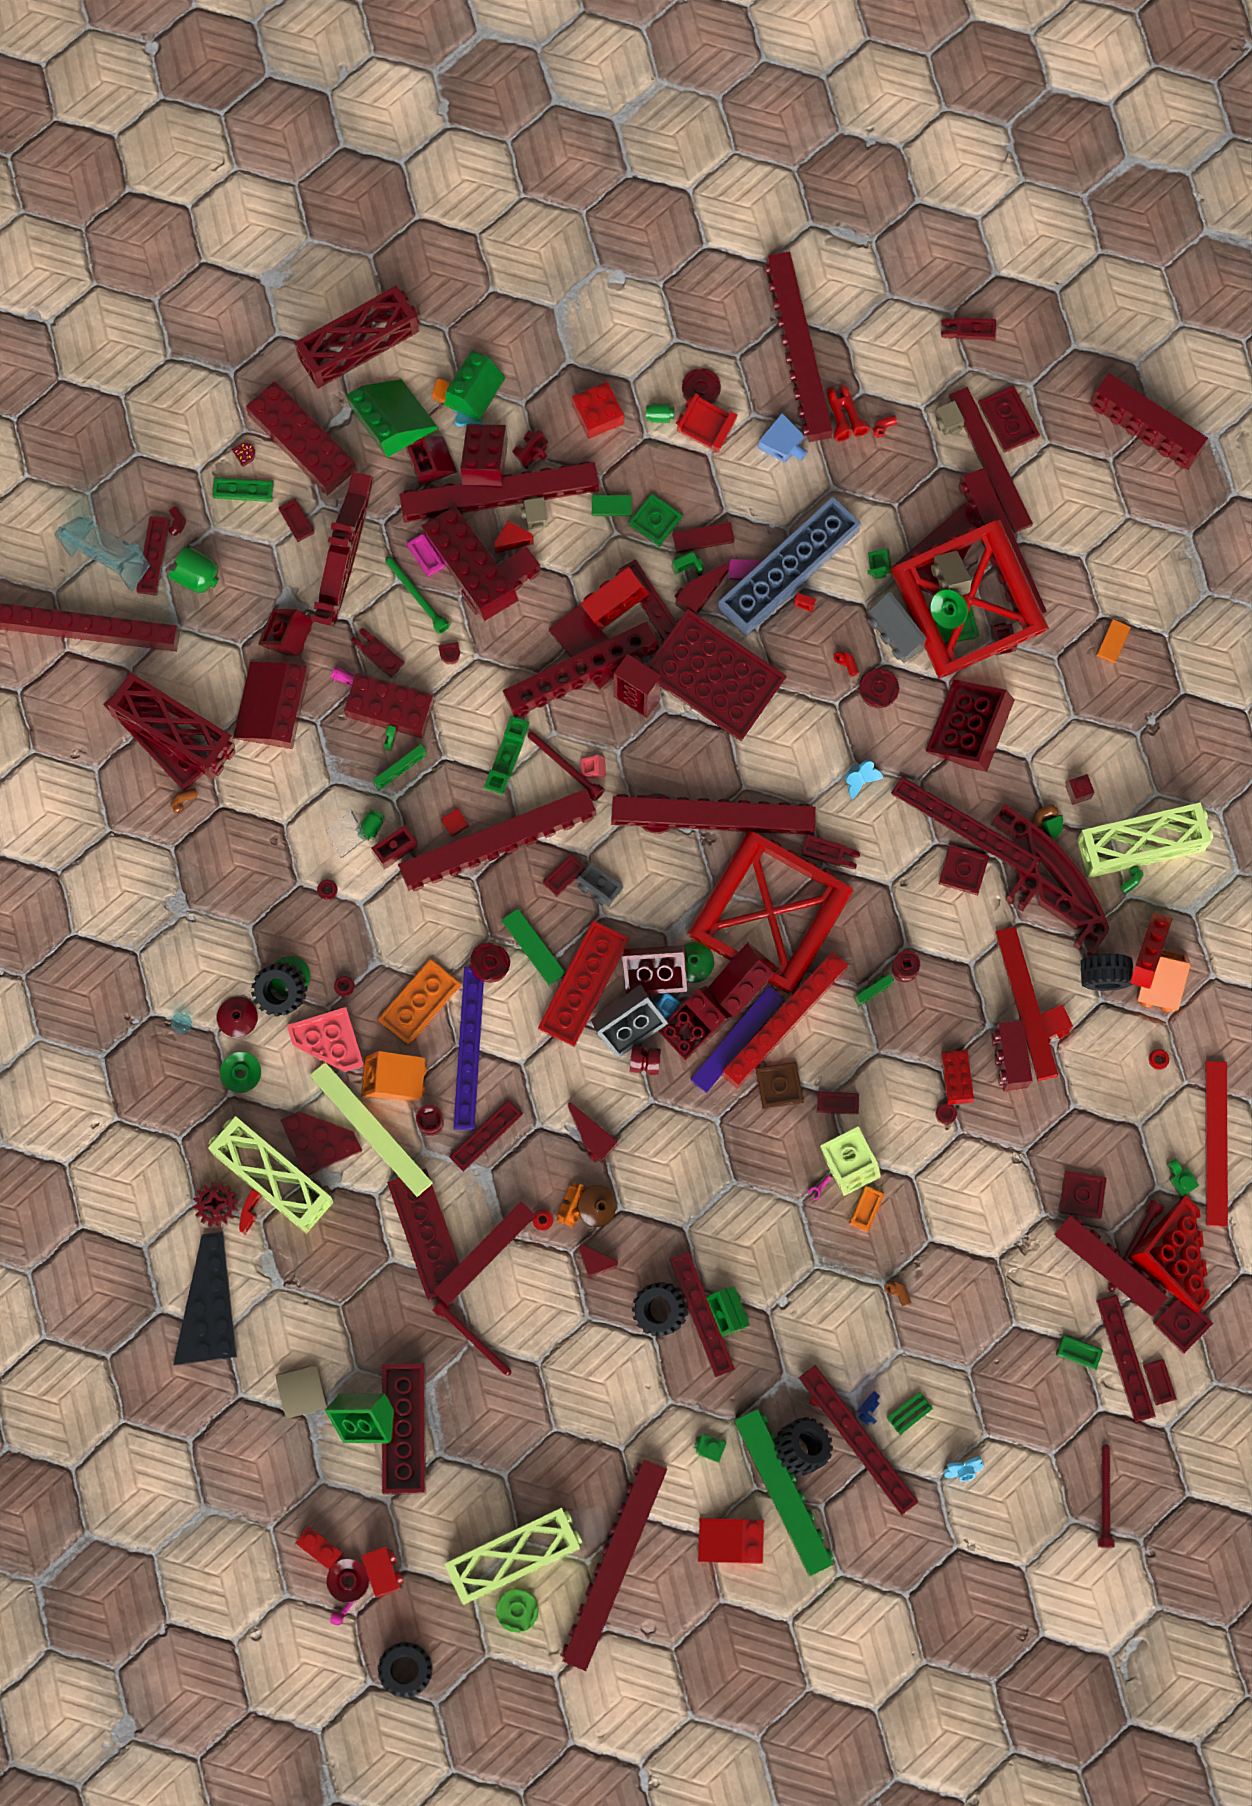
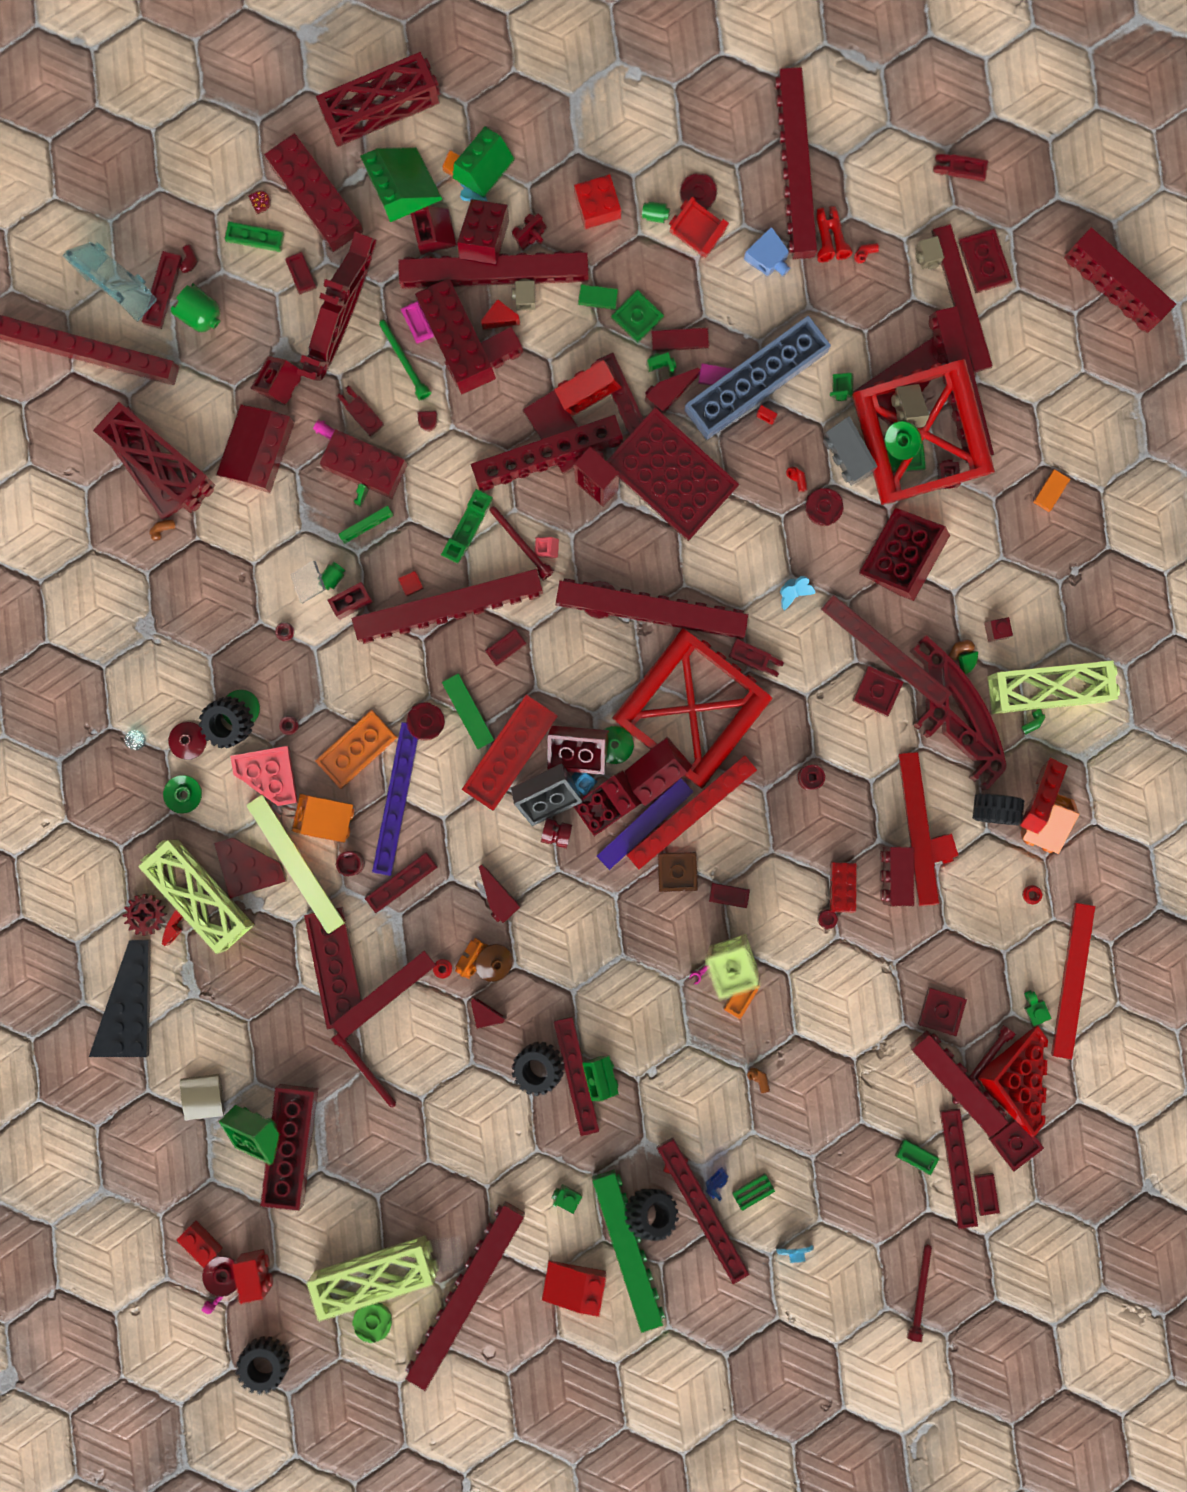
camera: 10 degrees right, 10 degrees up
dark grey bracket [576,863,623,907] -> none
green plate [855,974,894,1007] -> none

